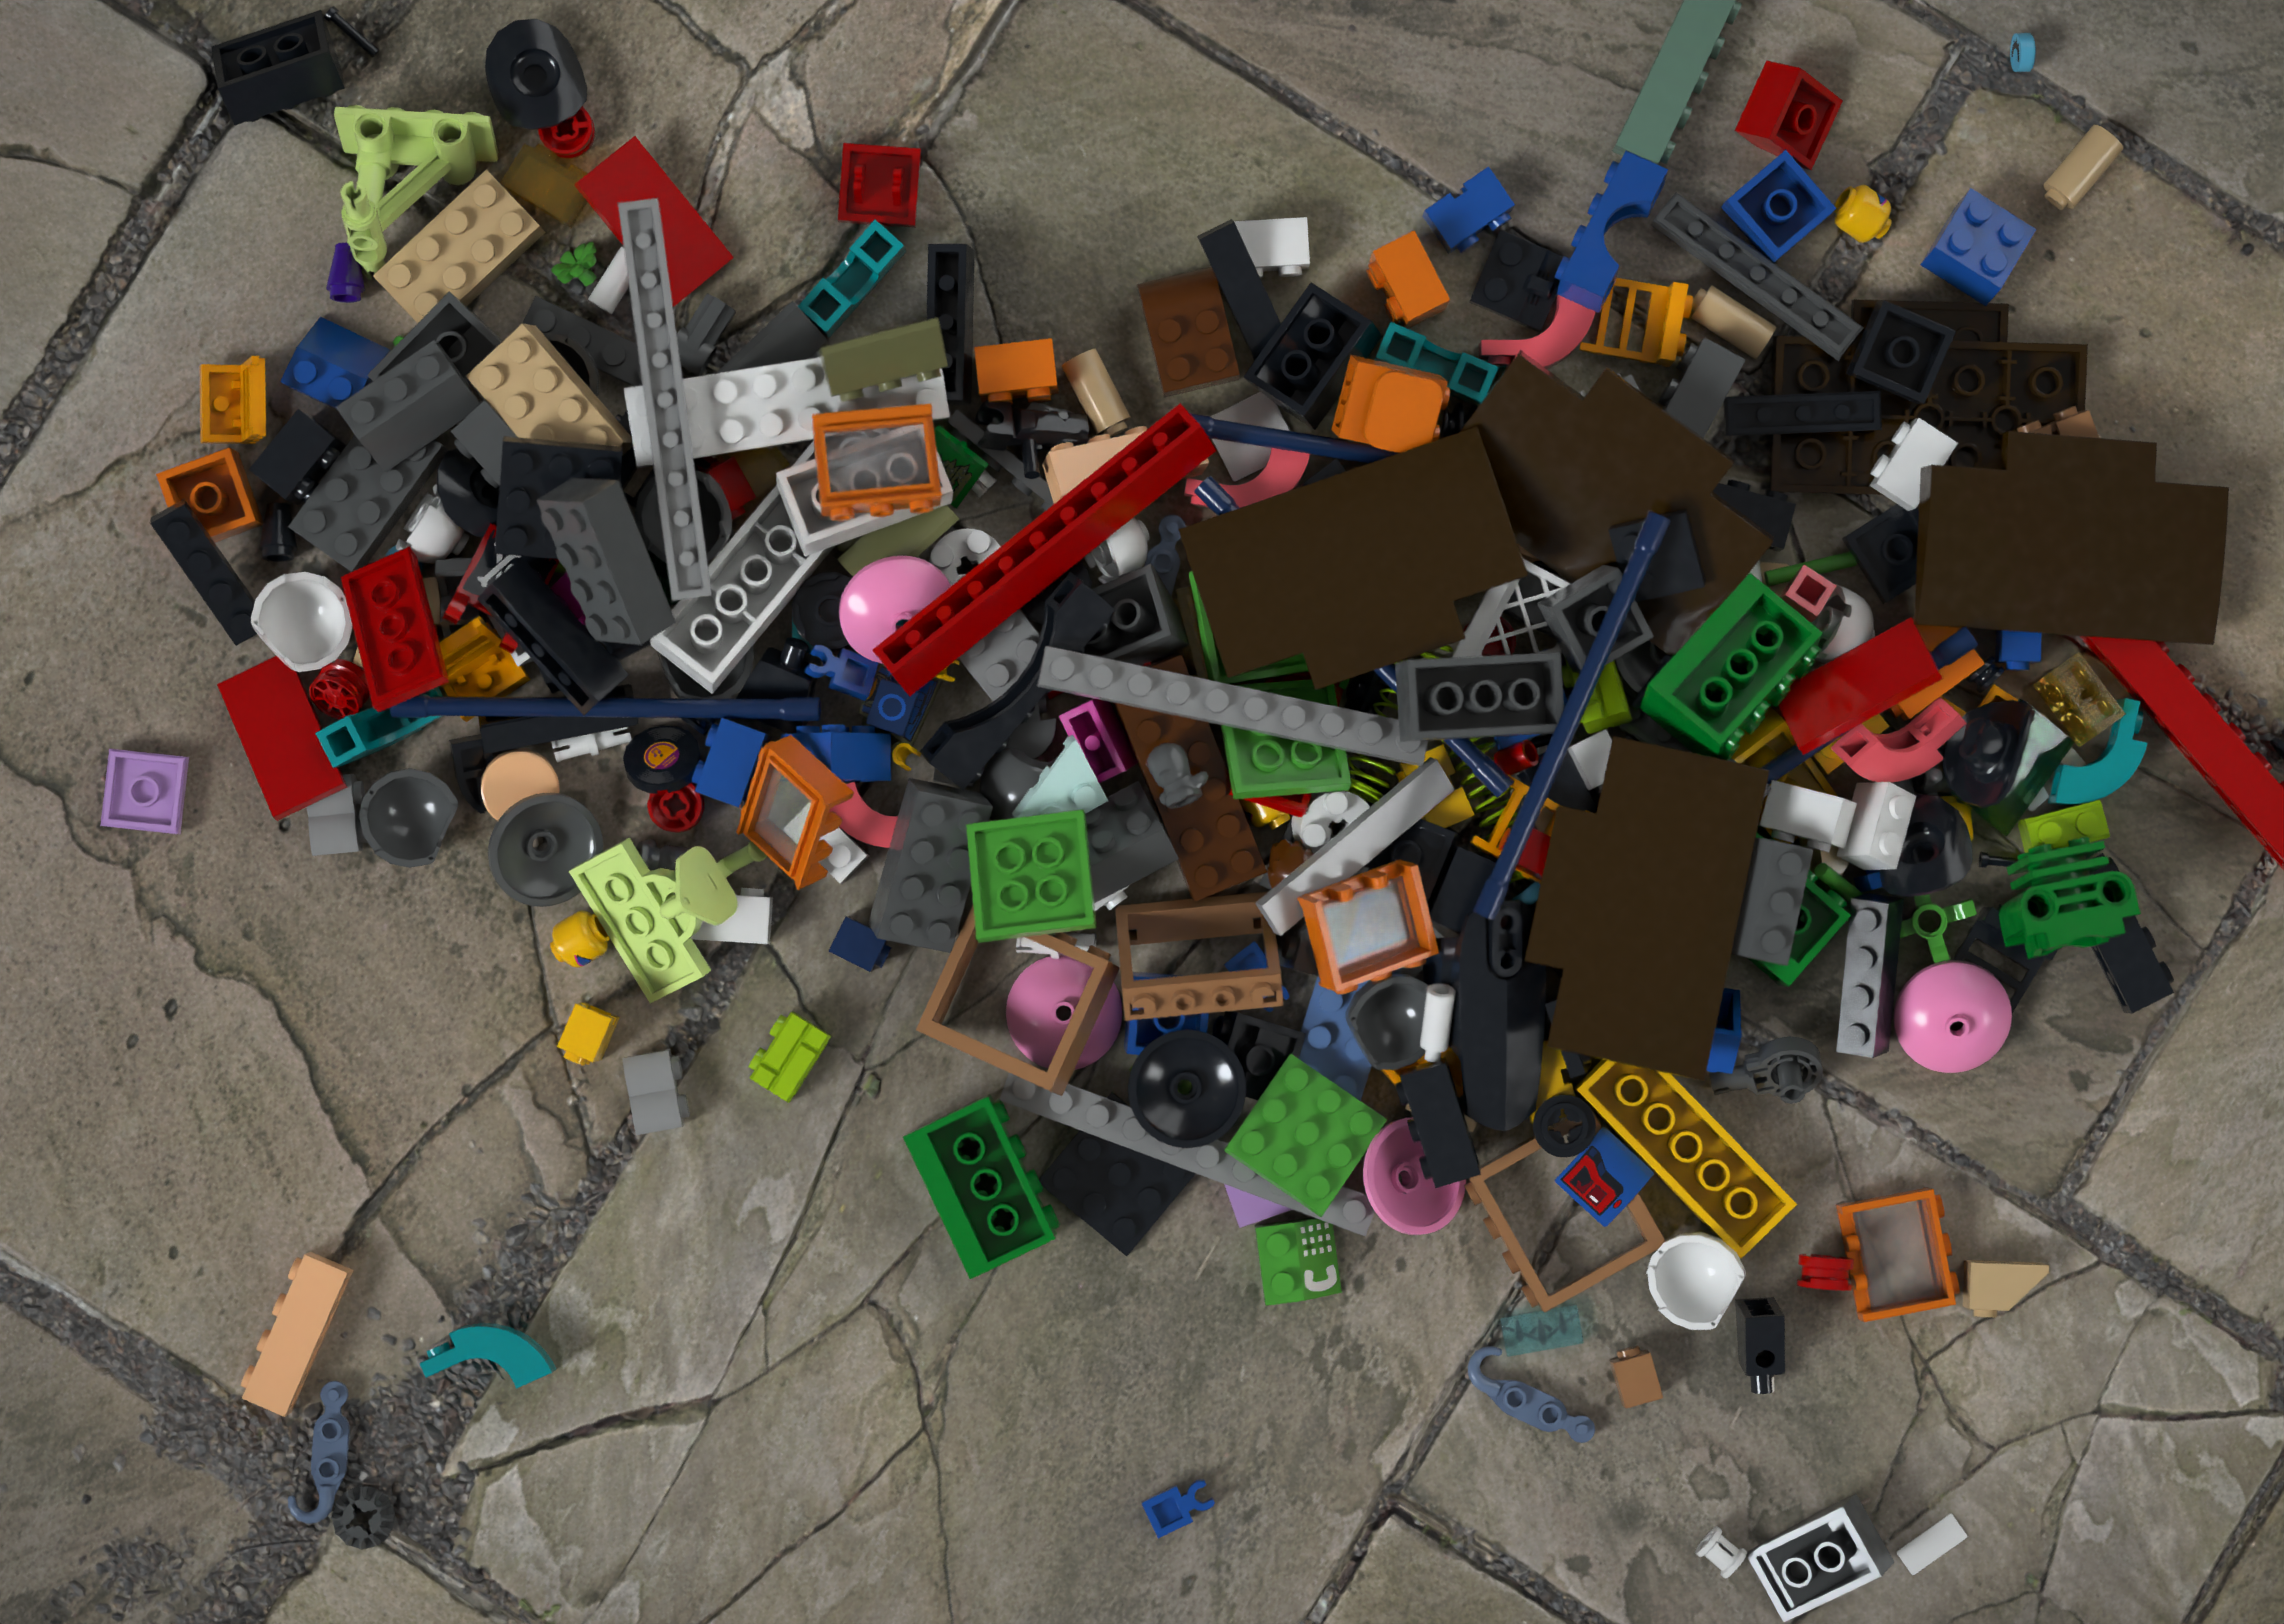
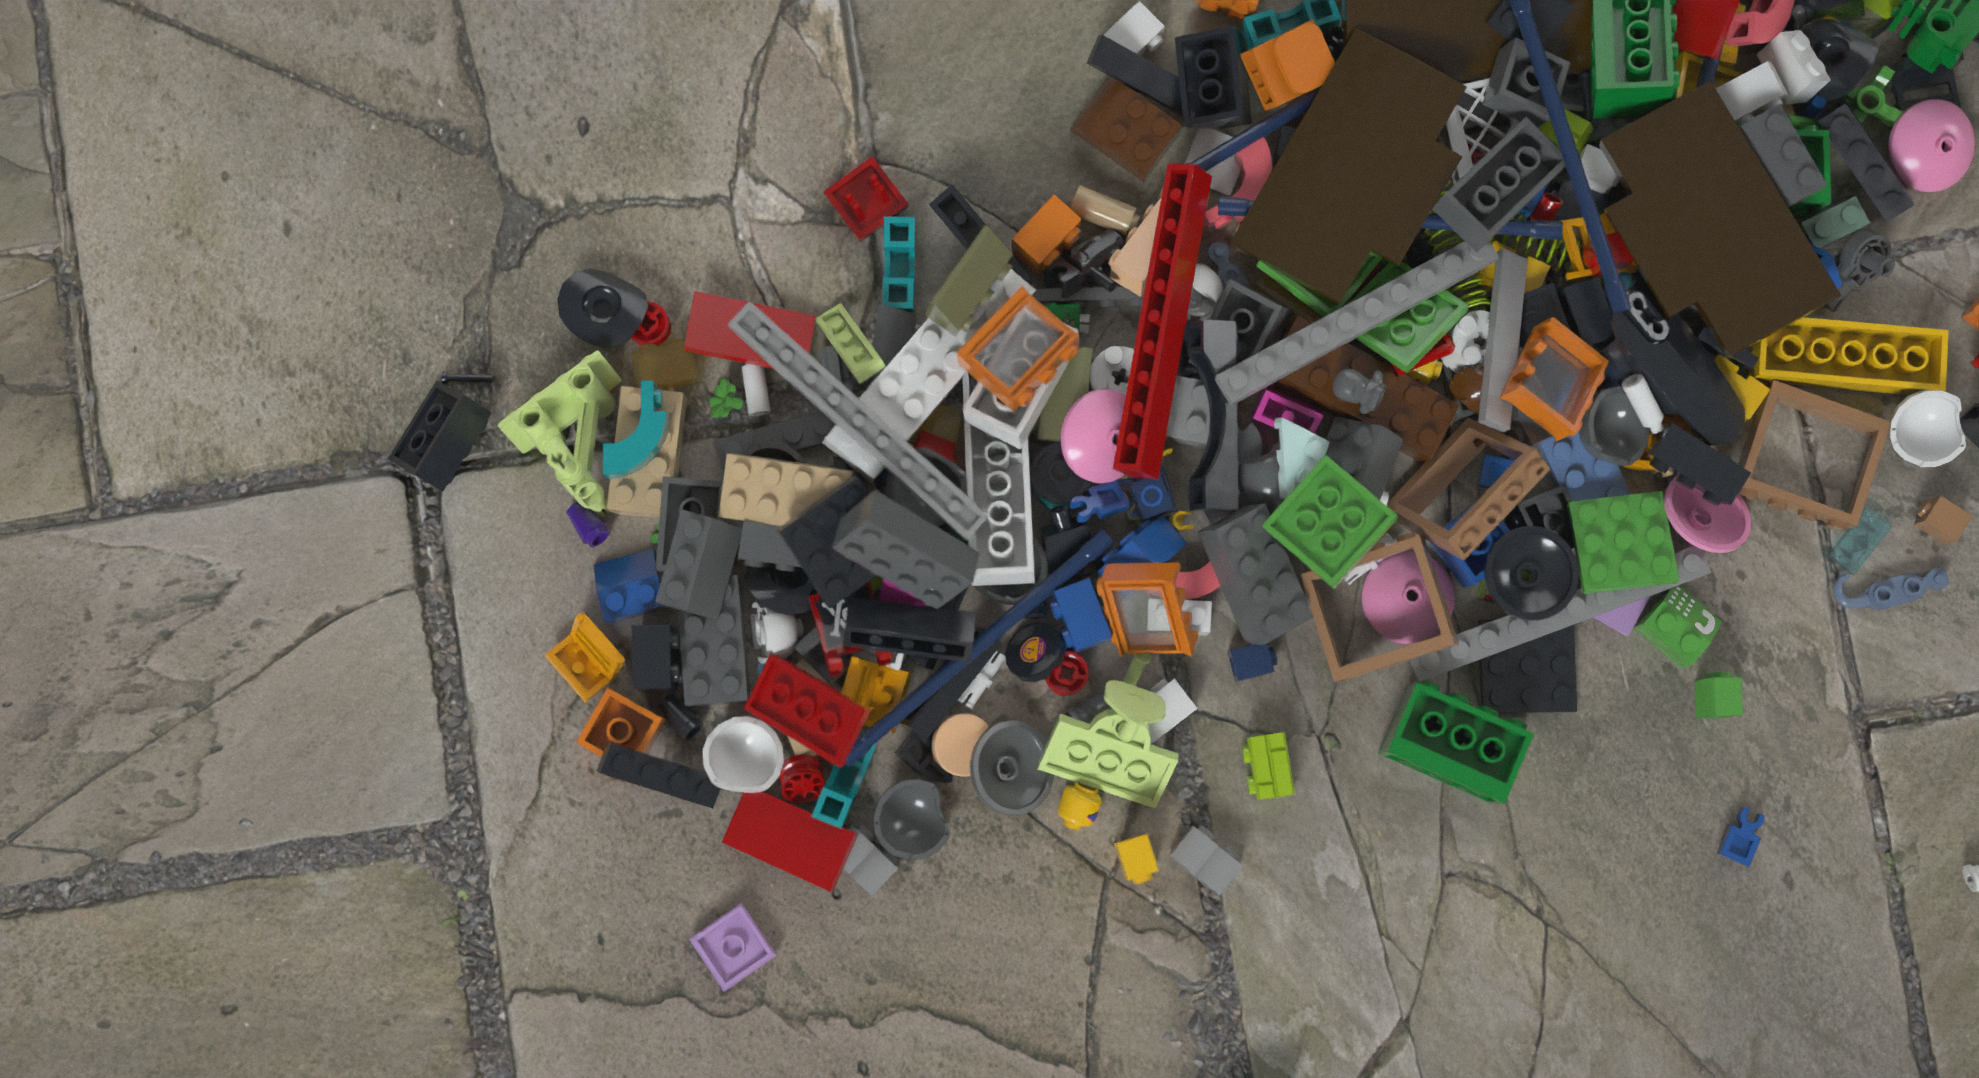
camera: 40 degrees left, 5 degrees down
black gear [1533,1095,1596,1157] -> none
sticker [1555,1127,1654,1227] -> none
none -> teal arch [603,380,670,479]
none -> yellowish green tile [815,303,886,384]
none -> bright green brick [1694,671,1744,718]
none -> sand green brick [1799,196,1870,249]

